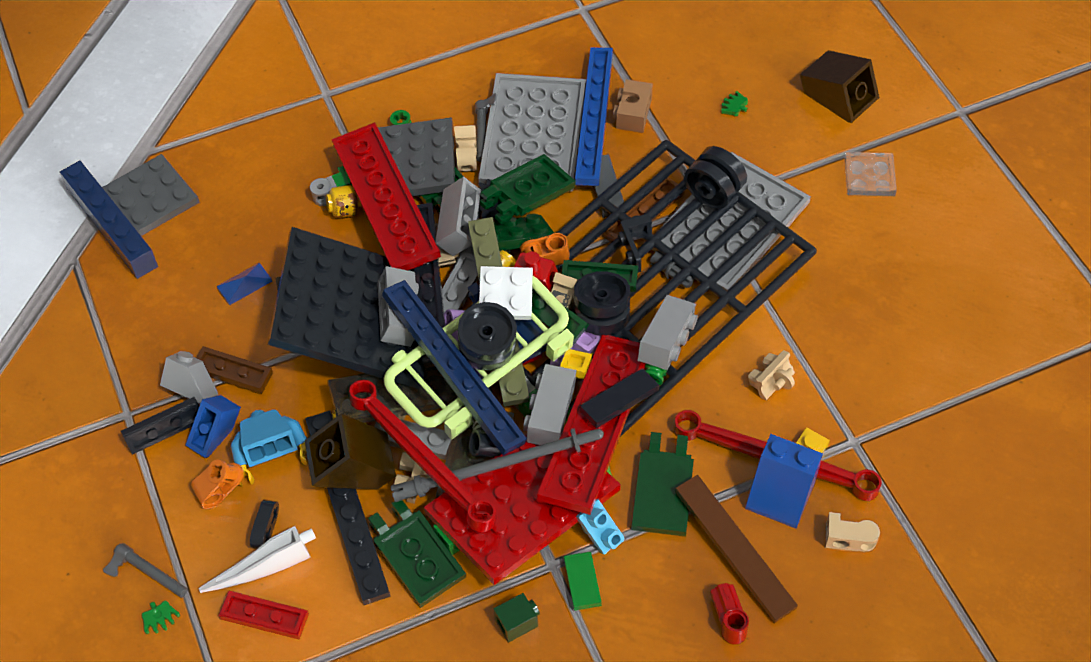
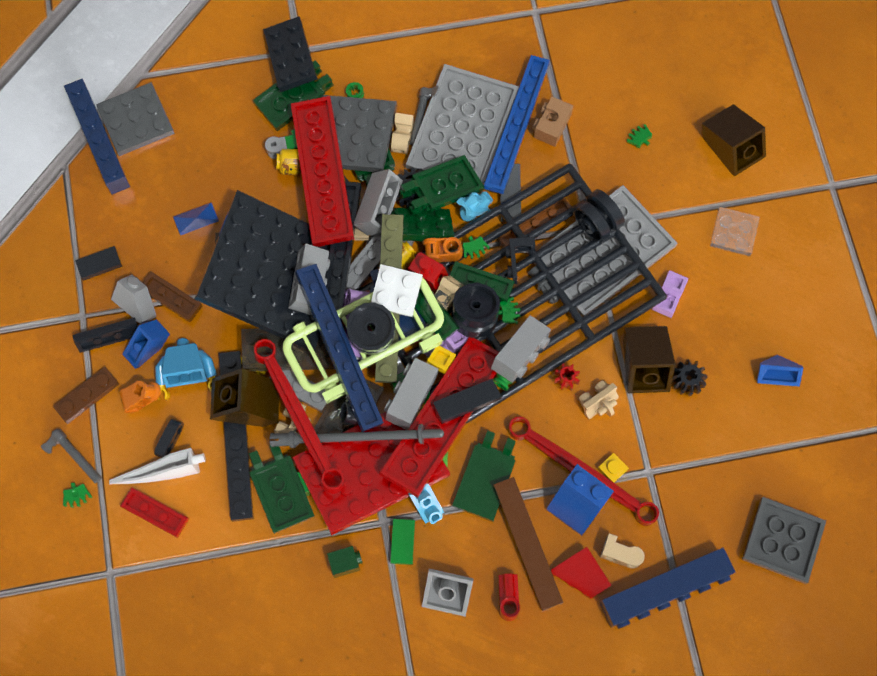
camera: 10 degrees right, 15 degrees up
none -> reddish brown plate [53,367,119,424]
none -> black tile [75,246,123,281]
none -> dark green tile [253,60,334,131]
none -> black plate [263,16,318,92]
none -> light grey slope [422,569,474,617]
none -> medium azure hips [457,191,493,221]
none -> green piece [463,236,490,259]
none -> green piece [498,297,521,325]
none -> red slope [551,547,611,599]
none -> red gear [554,363,580,391]
none -> dark blue brick [599,547,735,629]
none -> dark brown slope [623,326,675,393]
none -> lavender slope [652,270,689,318]
none -> black gear [672,359,708,396]
none -> dark grey plate [742,497,826,584]
none -> blue slope [757,355,804,387]

